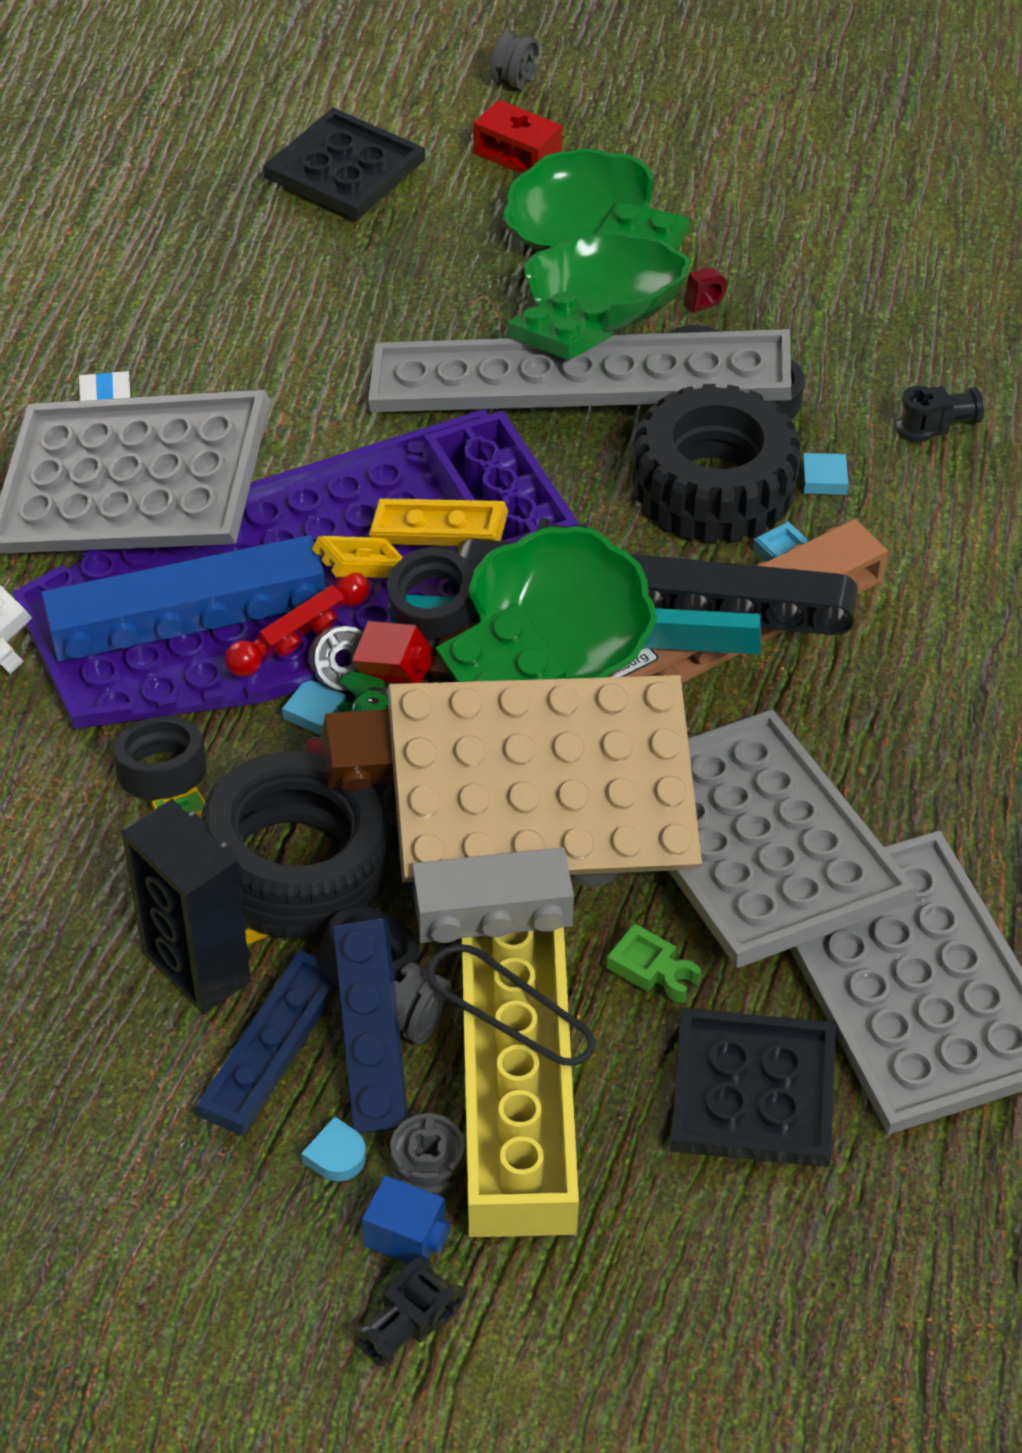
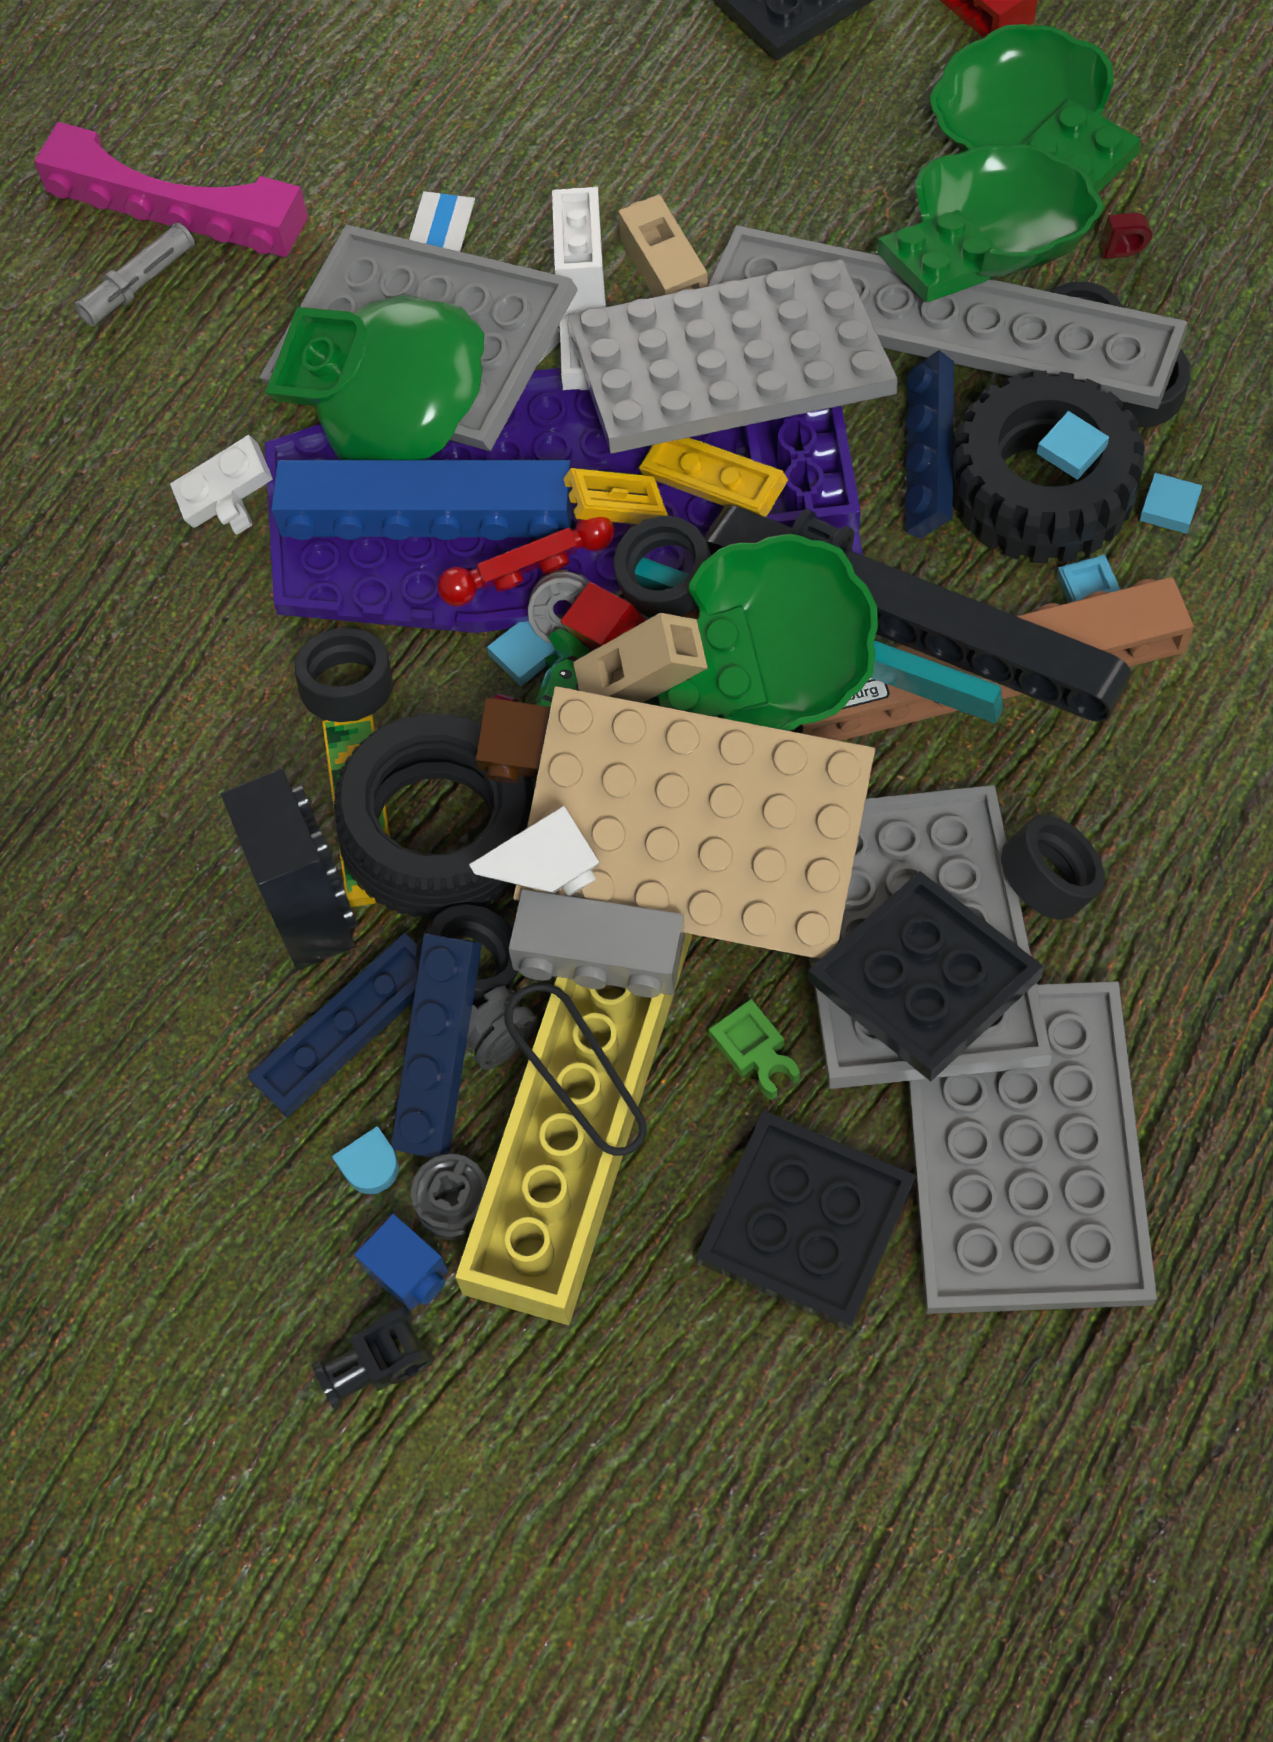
camera: 25 degrees right, 15 degrees up
none -> green animal [265,295,484,460]
none -> white slope [469,806,601,896]
none -> white bracket [552,187,606,390]
none -> light grey plate [567,259,897,454]
none -> tan brick [573,613,708,703]
none -> tan brick [618,194,708,297]
none -> black plate [808,871,1044,1082]
none -> dark blue plate [905,350,954,539]
none -> black tyre [1001,815,1105,920]
none -> medium azure tile [1037,411,1109,480]

